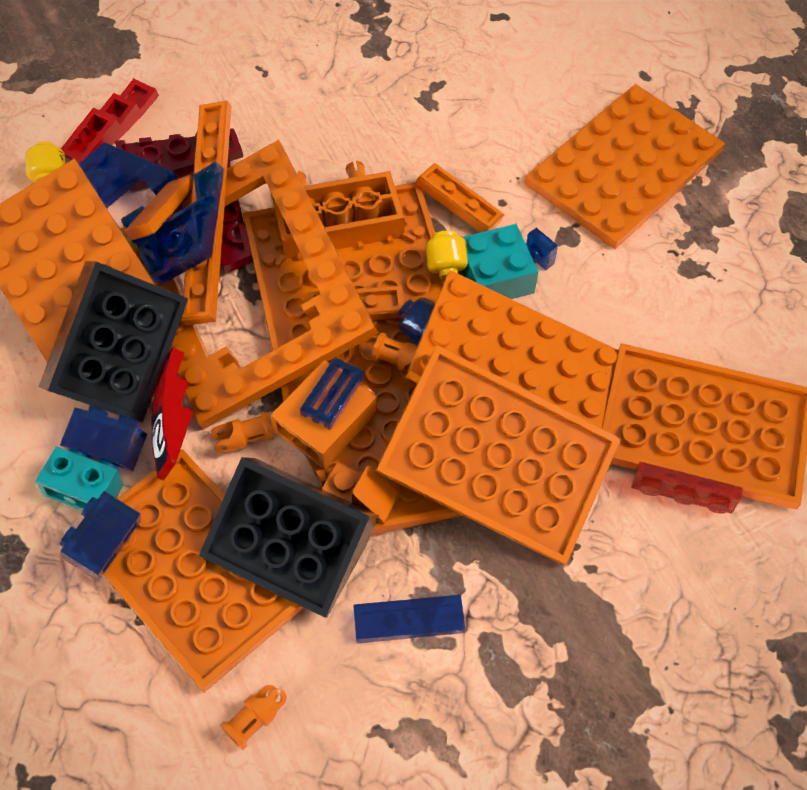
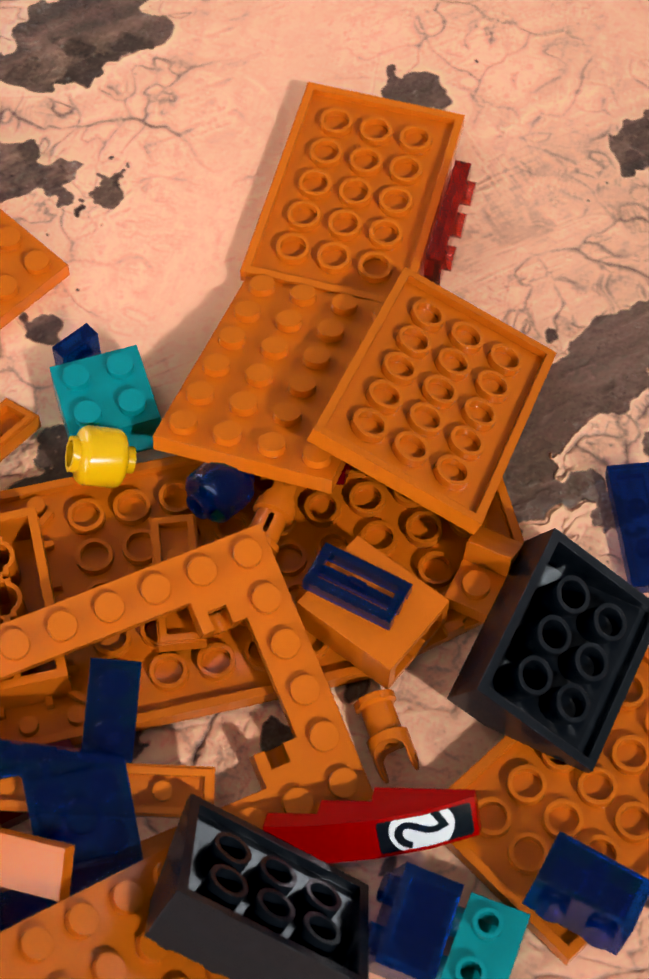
camera: 90 degrees left, 0 degrees up
none -> clear blue plate [81,658,142,763]

